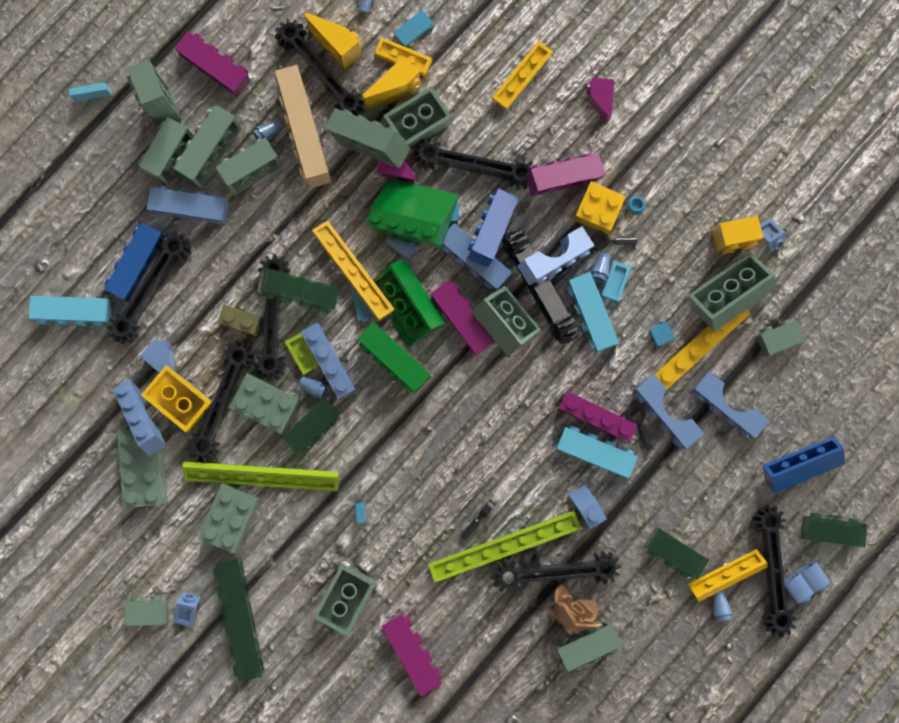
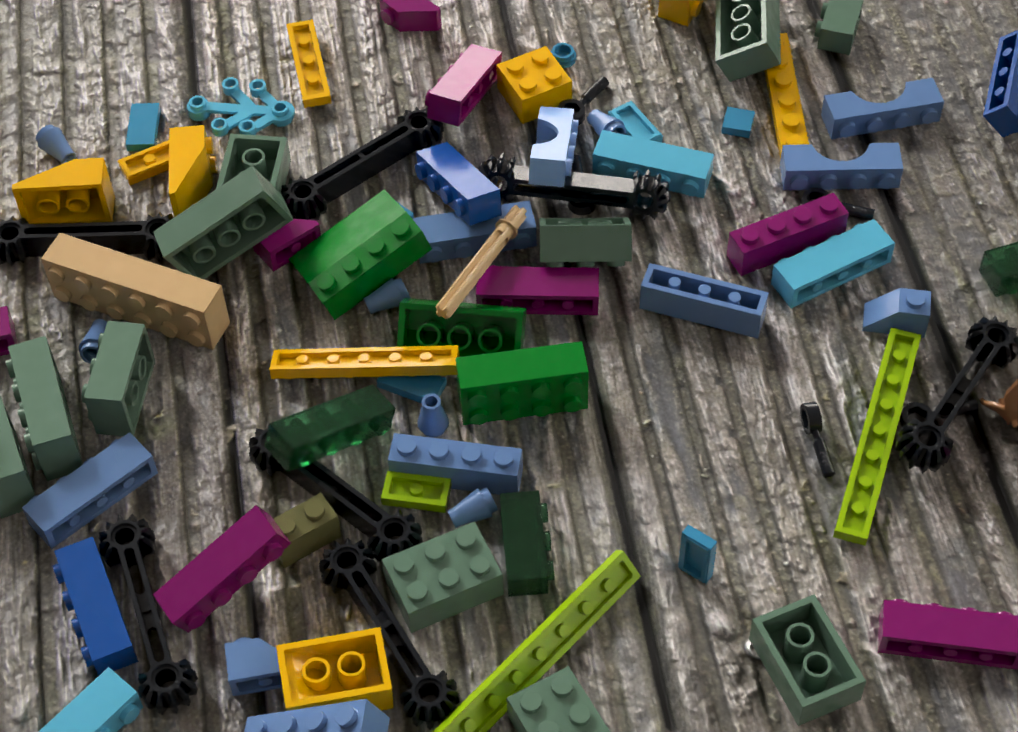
camera: 50 degrees left, 30 degrees down
none -> magenta brick [153,505,291,633]
none -> medium azure plant [187,77,295,137]
none -> medium blue cone [417,394,449,437]
none -> tan axle [436,205,527,319]
none -> medium blue brick [639,263,769,338]

